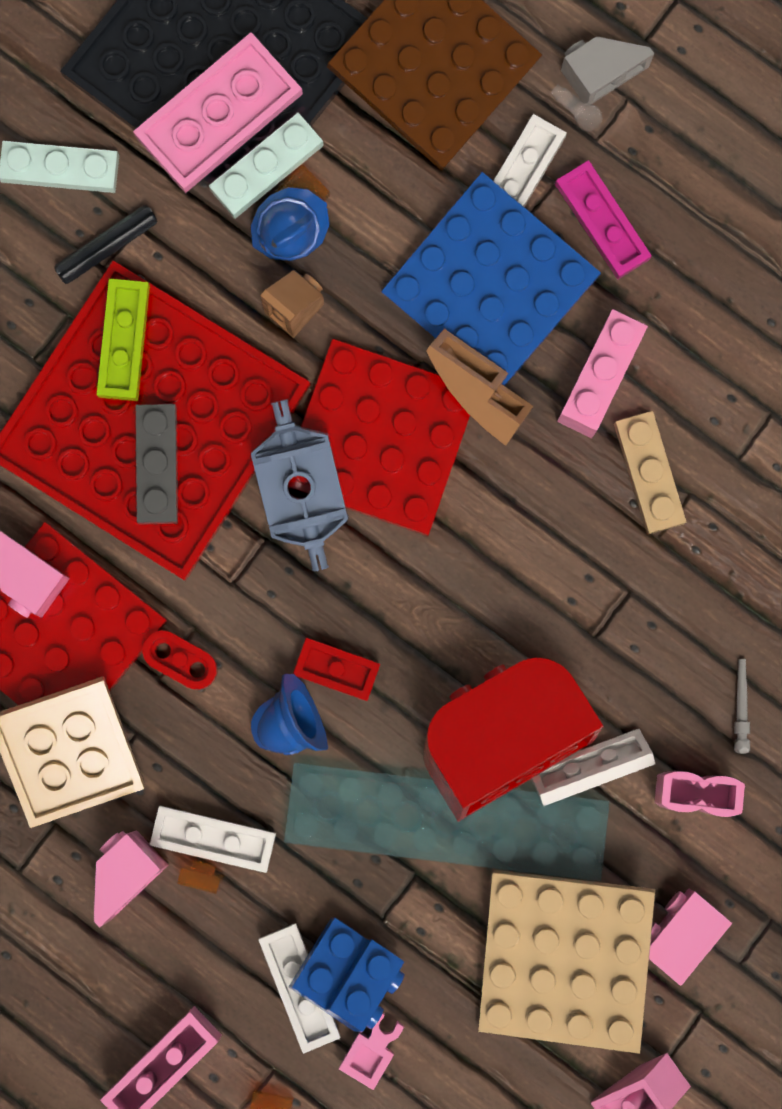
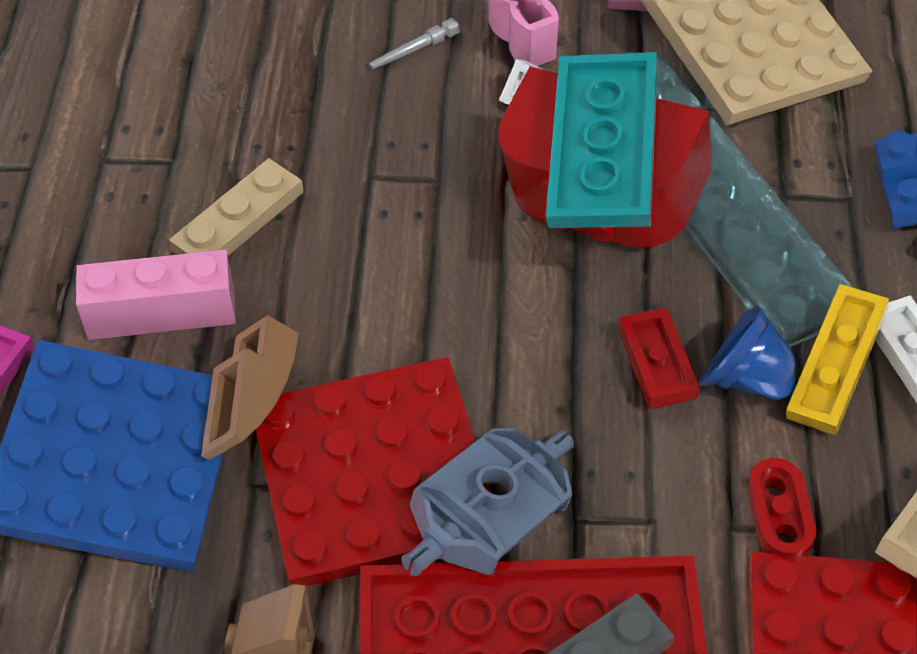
camera: 120 degrees left, 30 degrees down
none -> teal plate [546,52,658,228]
none -> yellow plate [786,284,889,436]

